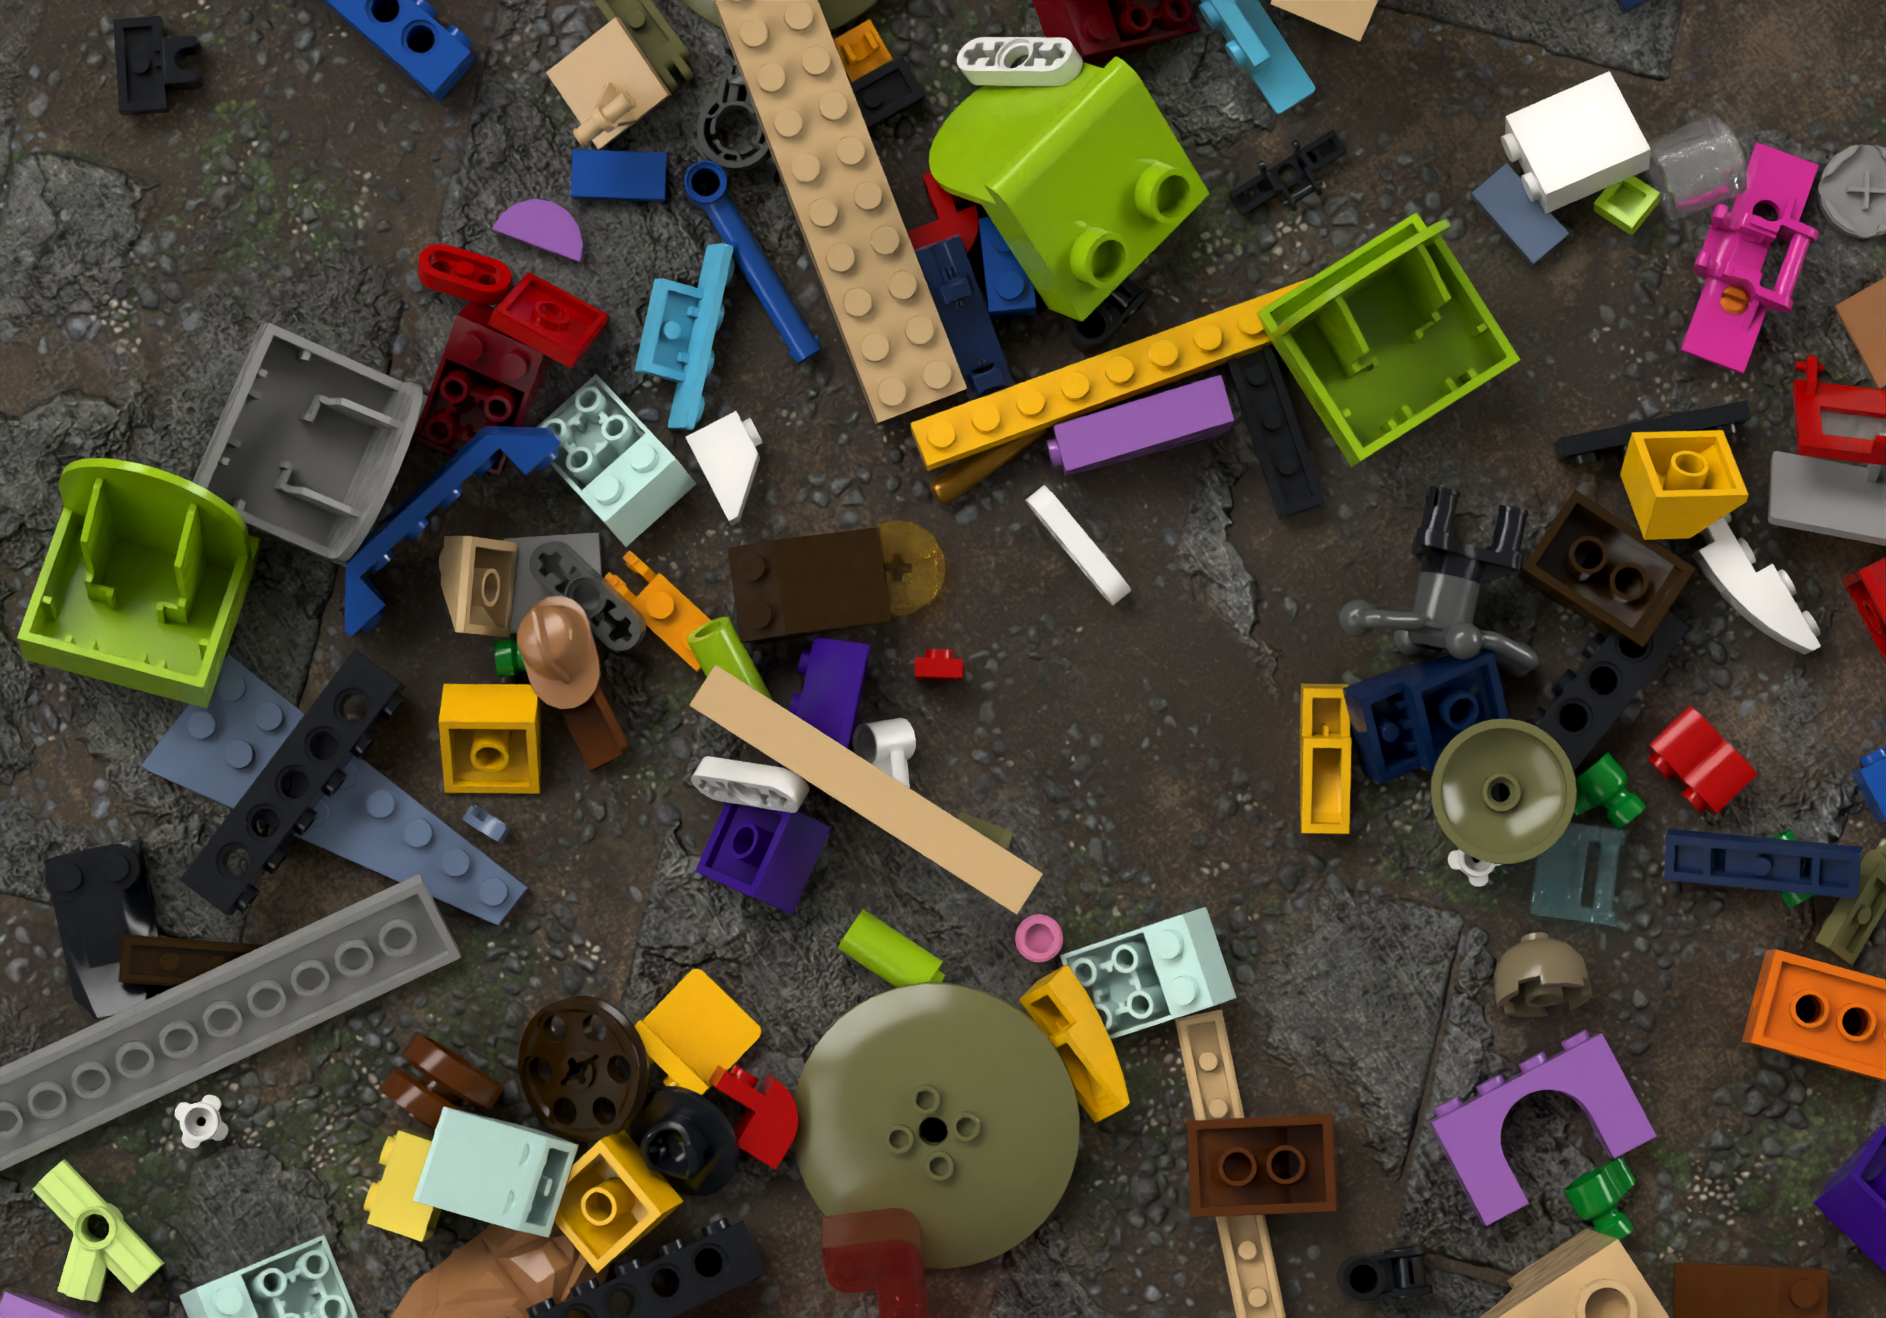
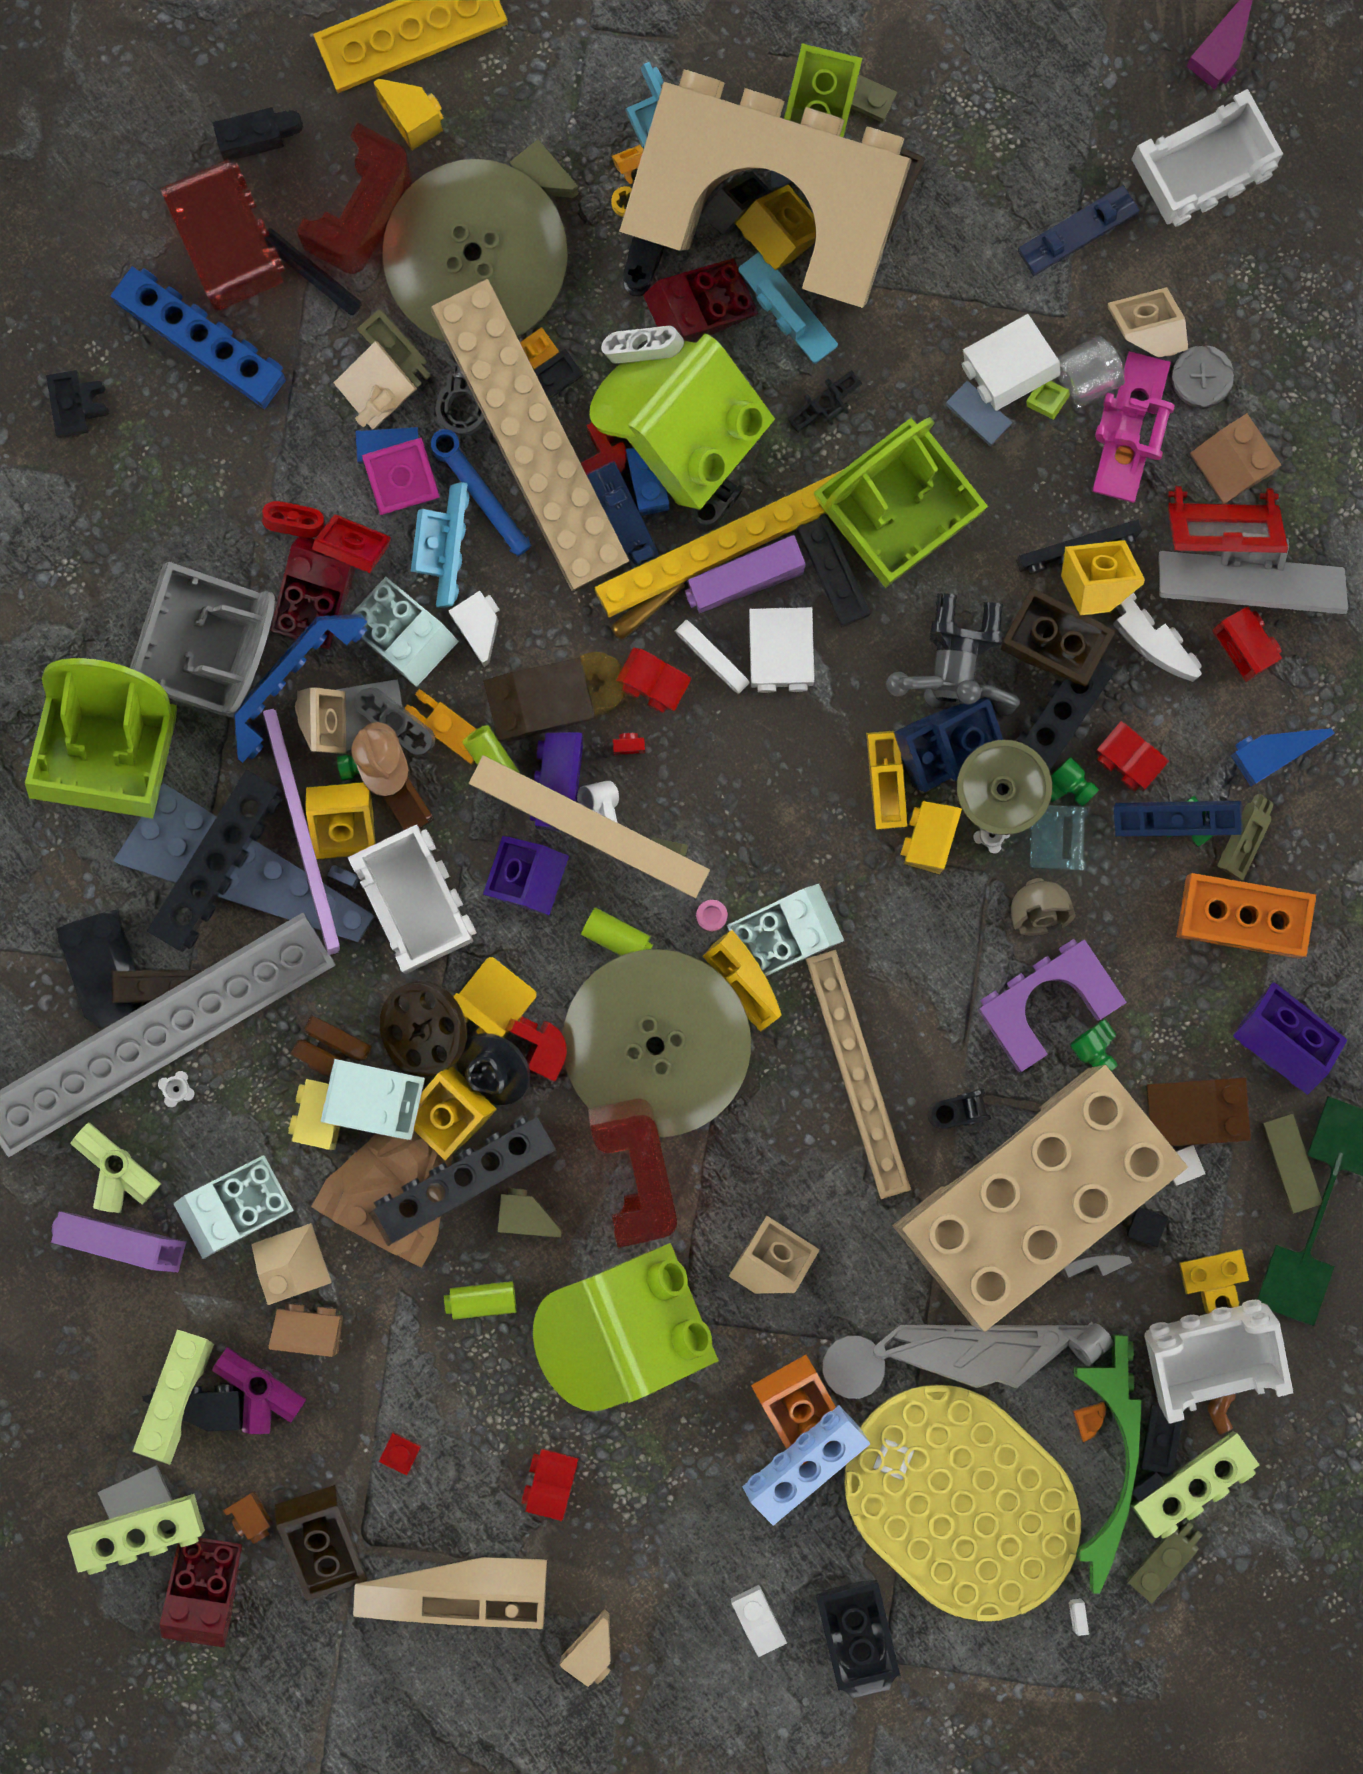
camera: 10 degrees left, 0 degrees up
medium lavender tile [492,199,584,264] -> none
white beam [691,756,810,813] -> none
reddish brown slope [1187,1114,1340,1218] -> none
none -> lavender tile [263,709,340,955]
none -> white windscreen [348,825,477,974]
none -> dark pink tile [362,437,440,515]
none -> red brick [616,647,692,713]
none -> white brick [749,607,814,693]
none -> yellow slope [900,801,962,874]
none -> tan slope [1108,287,1188,358]

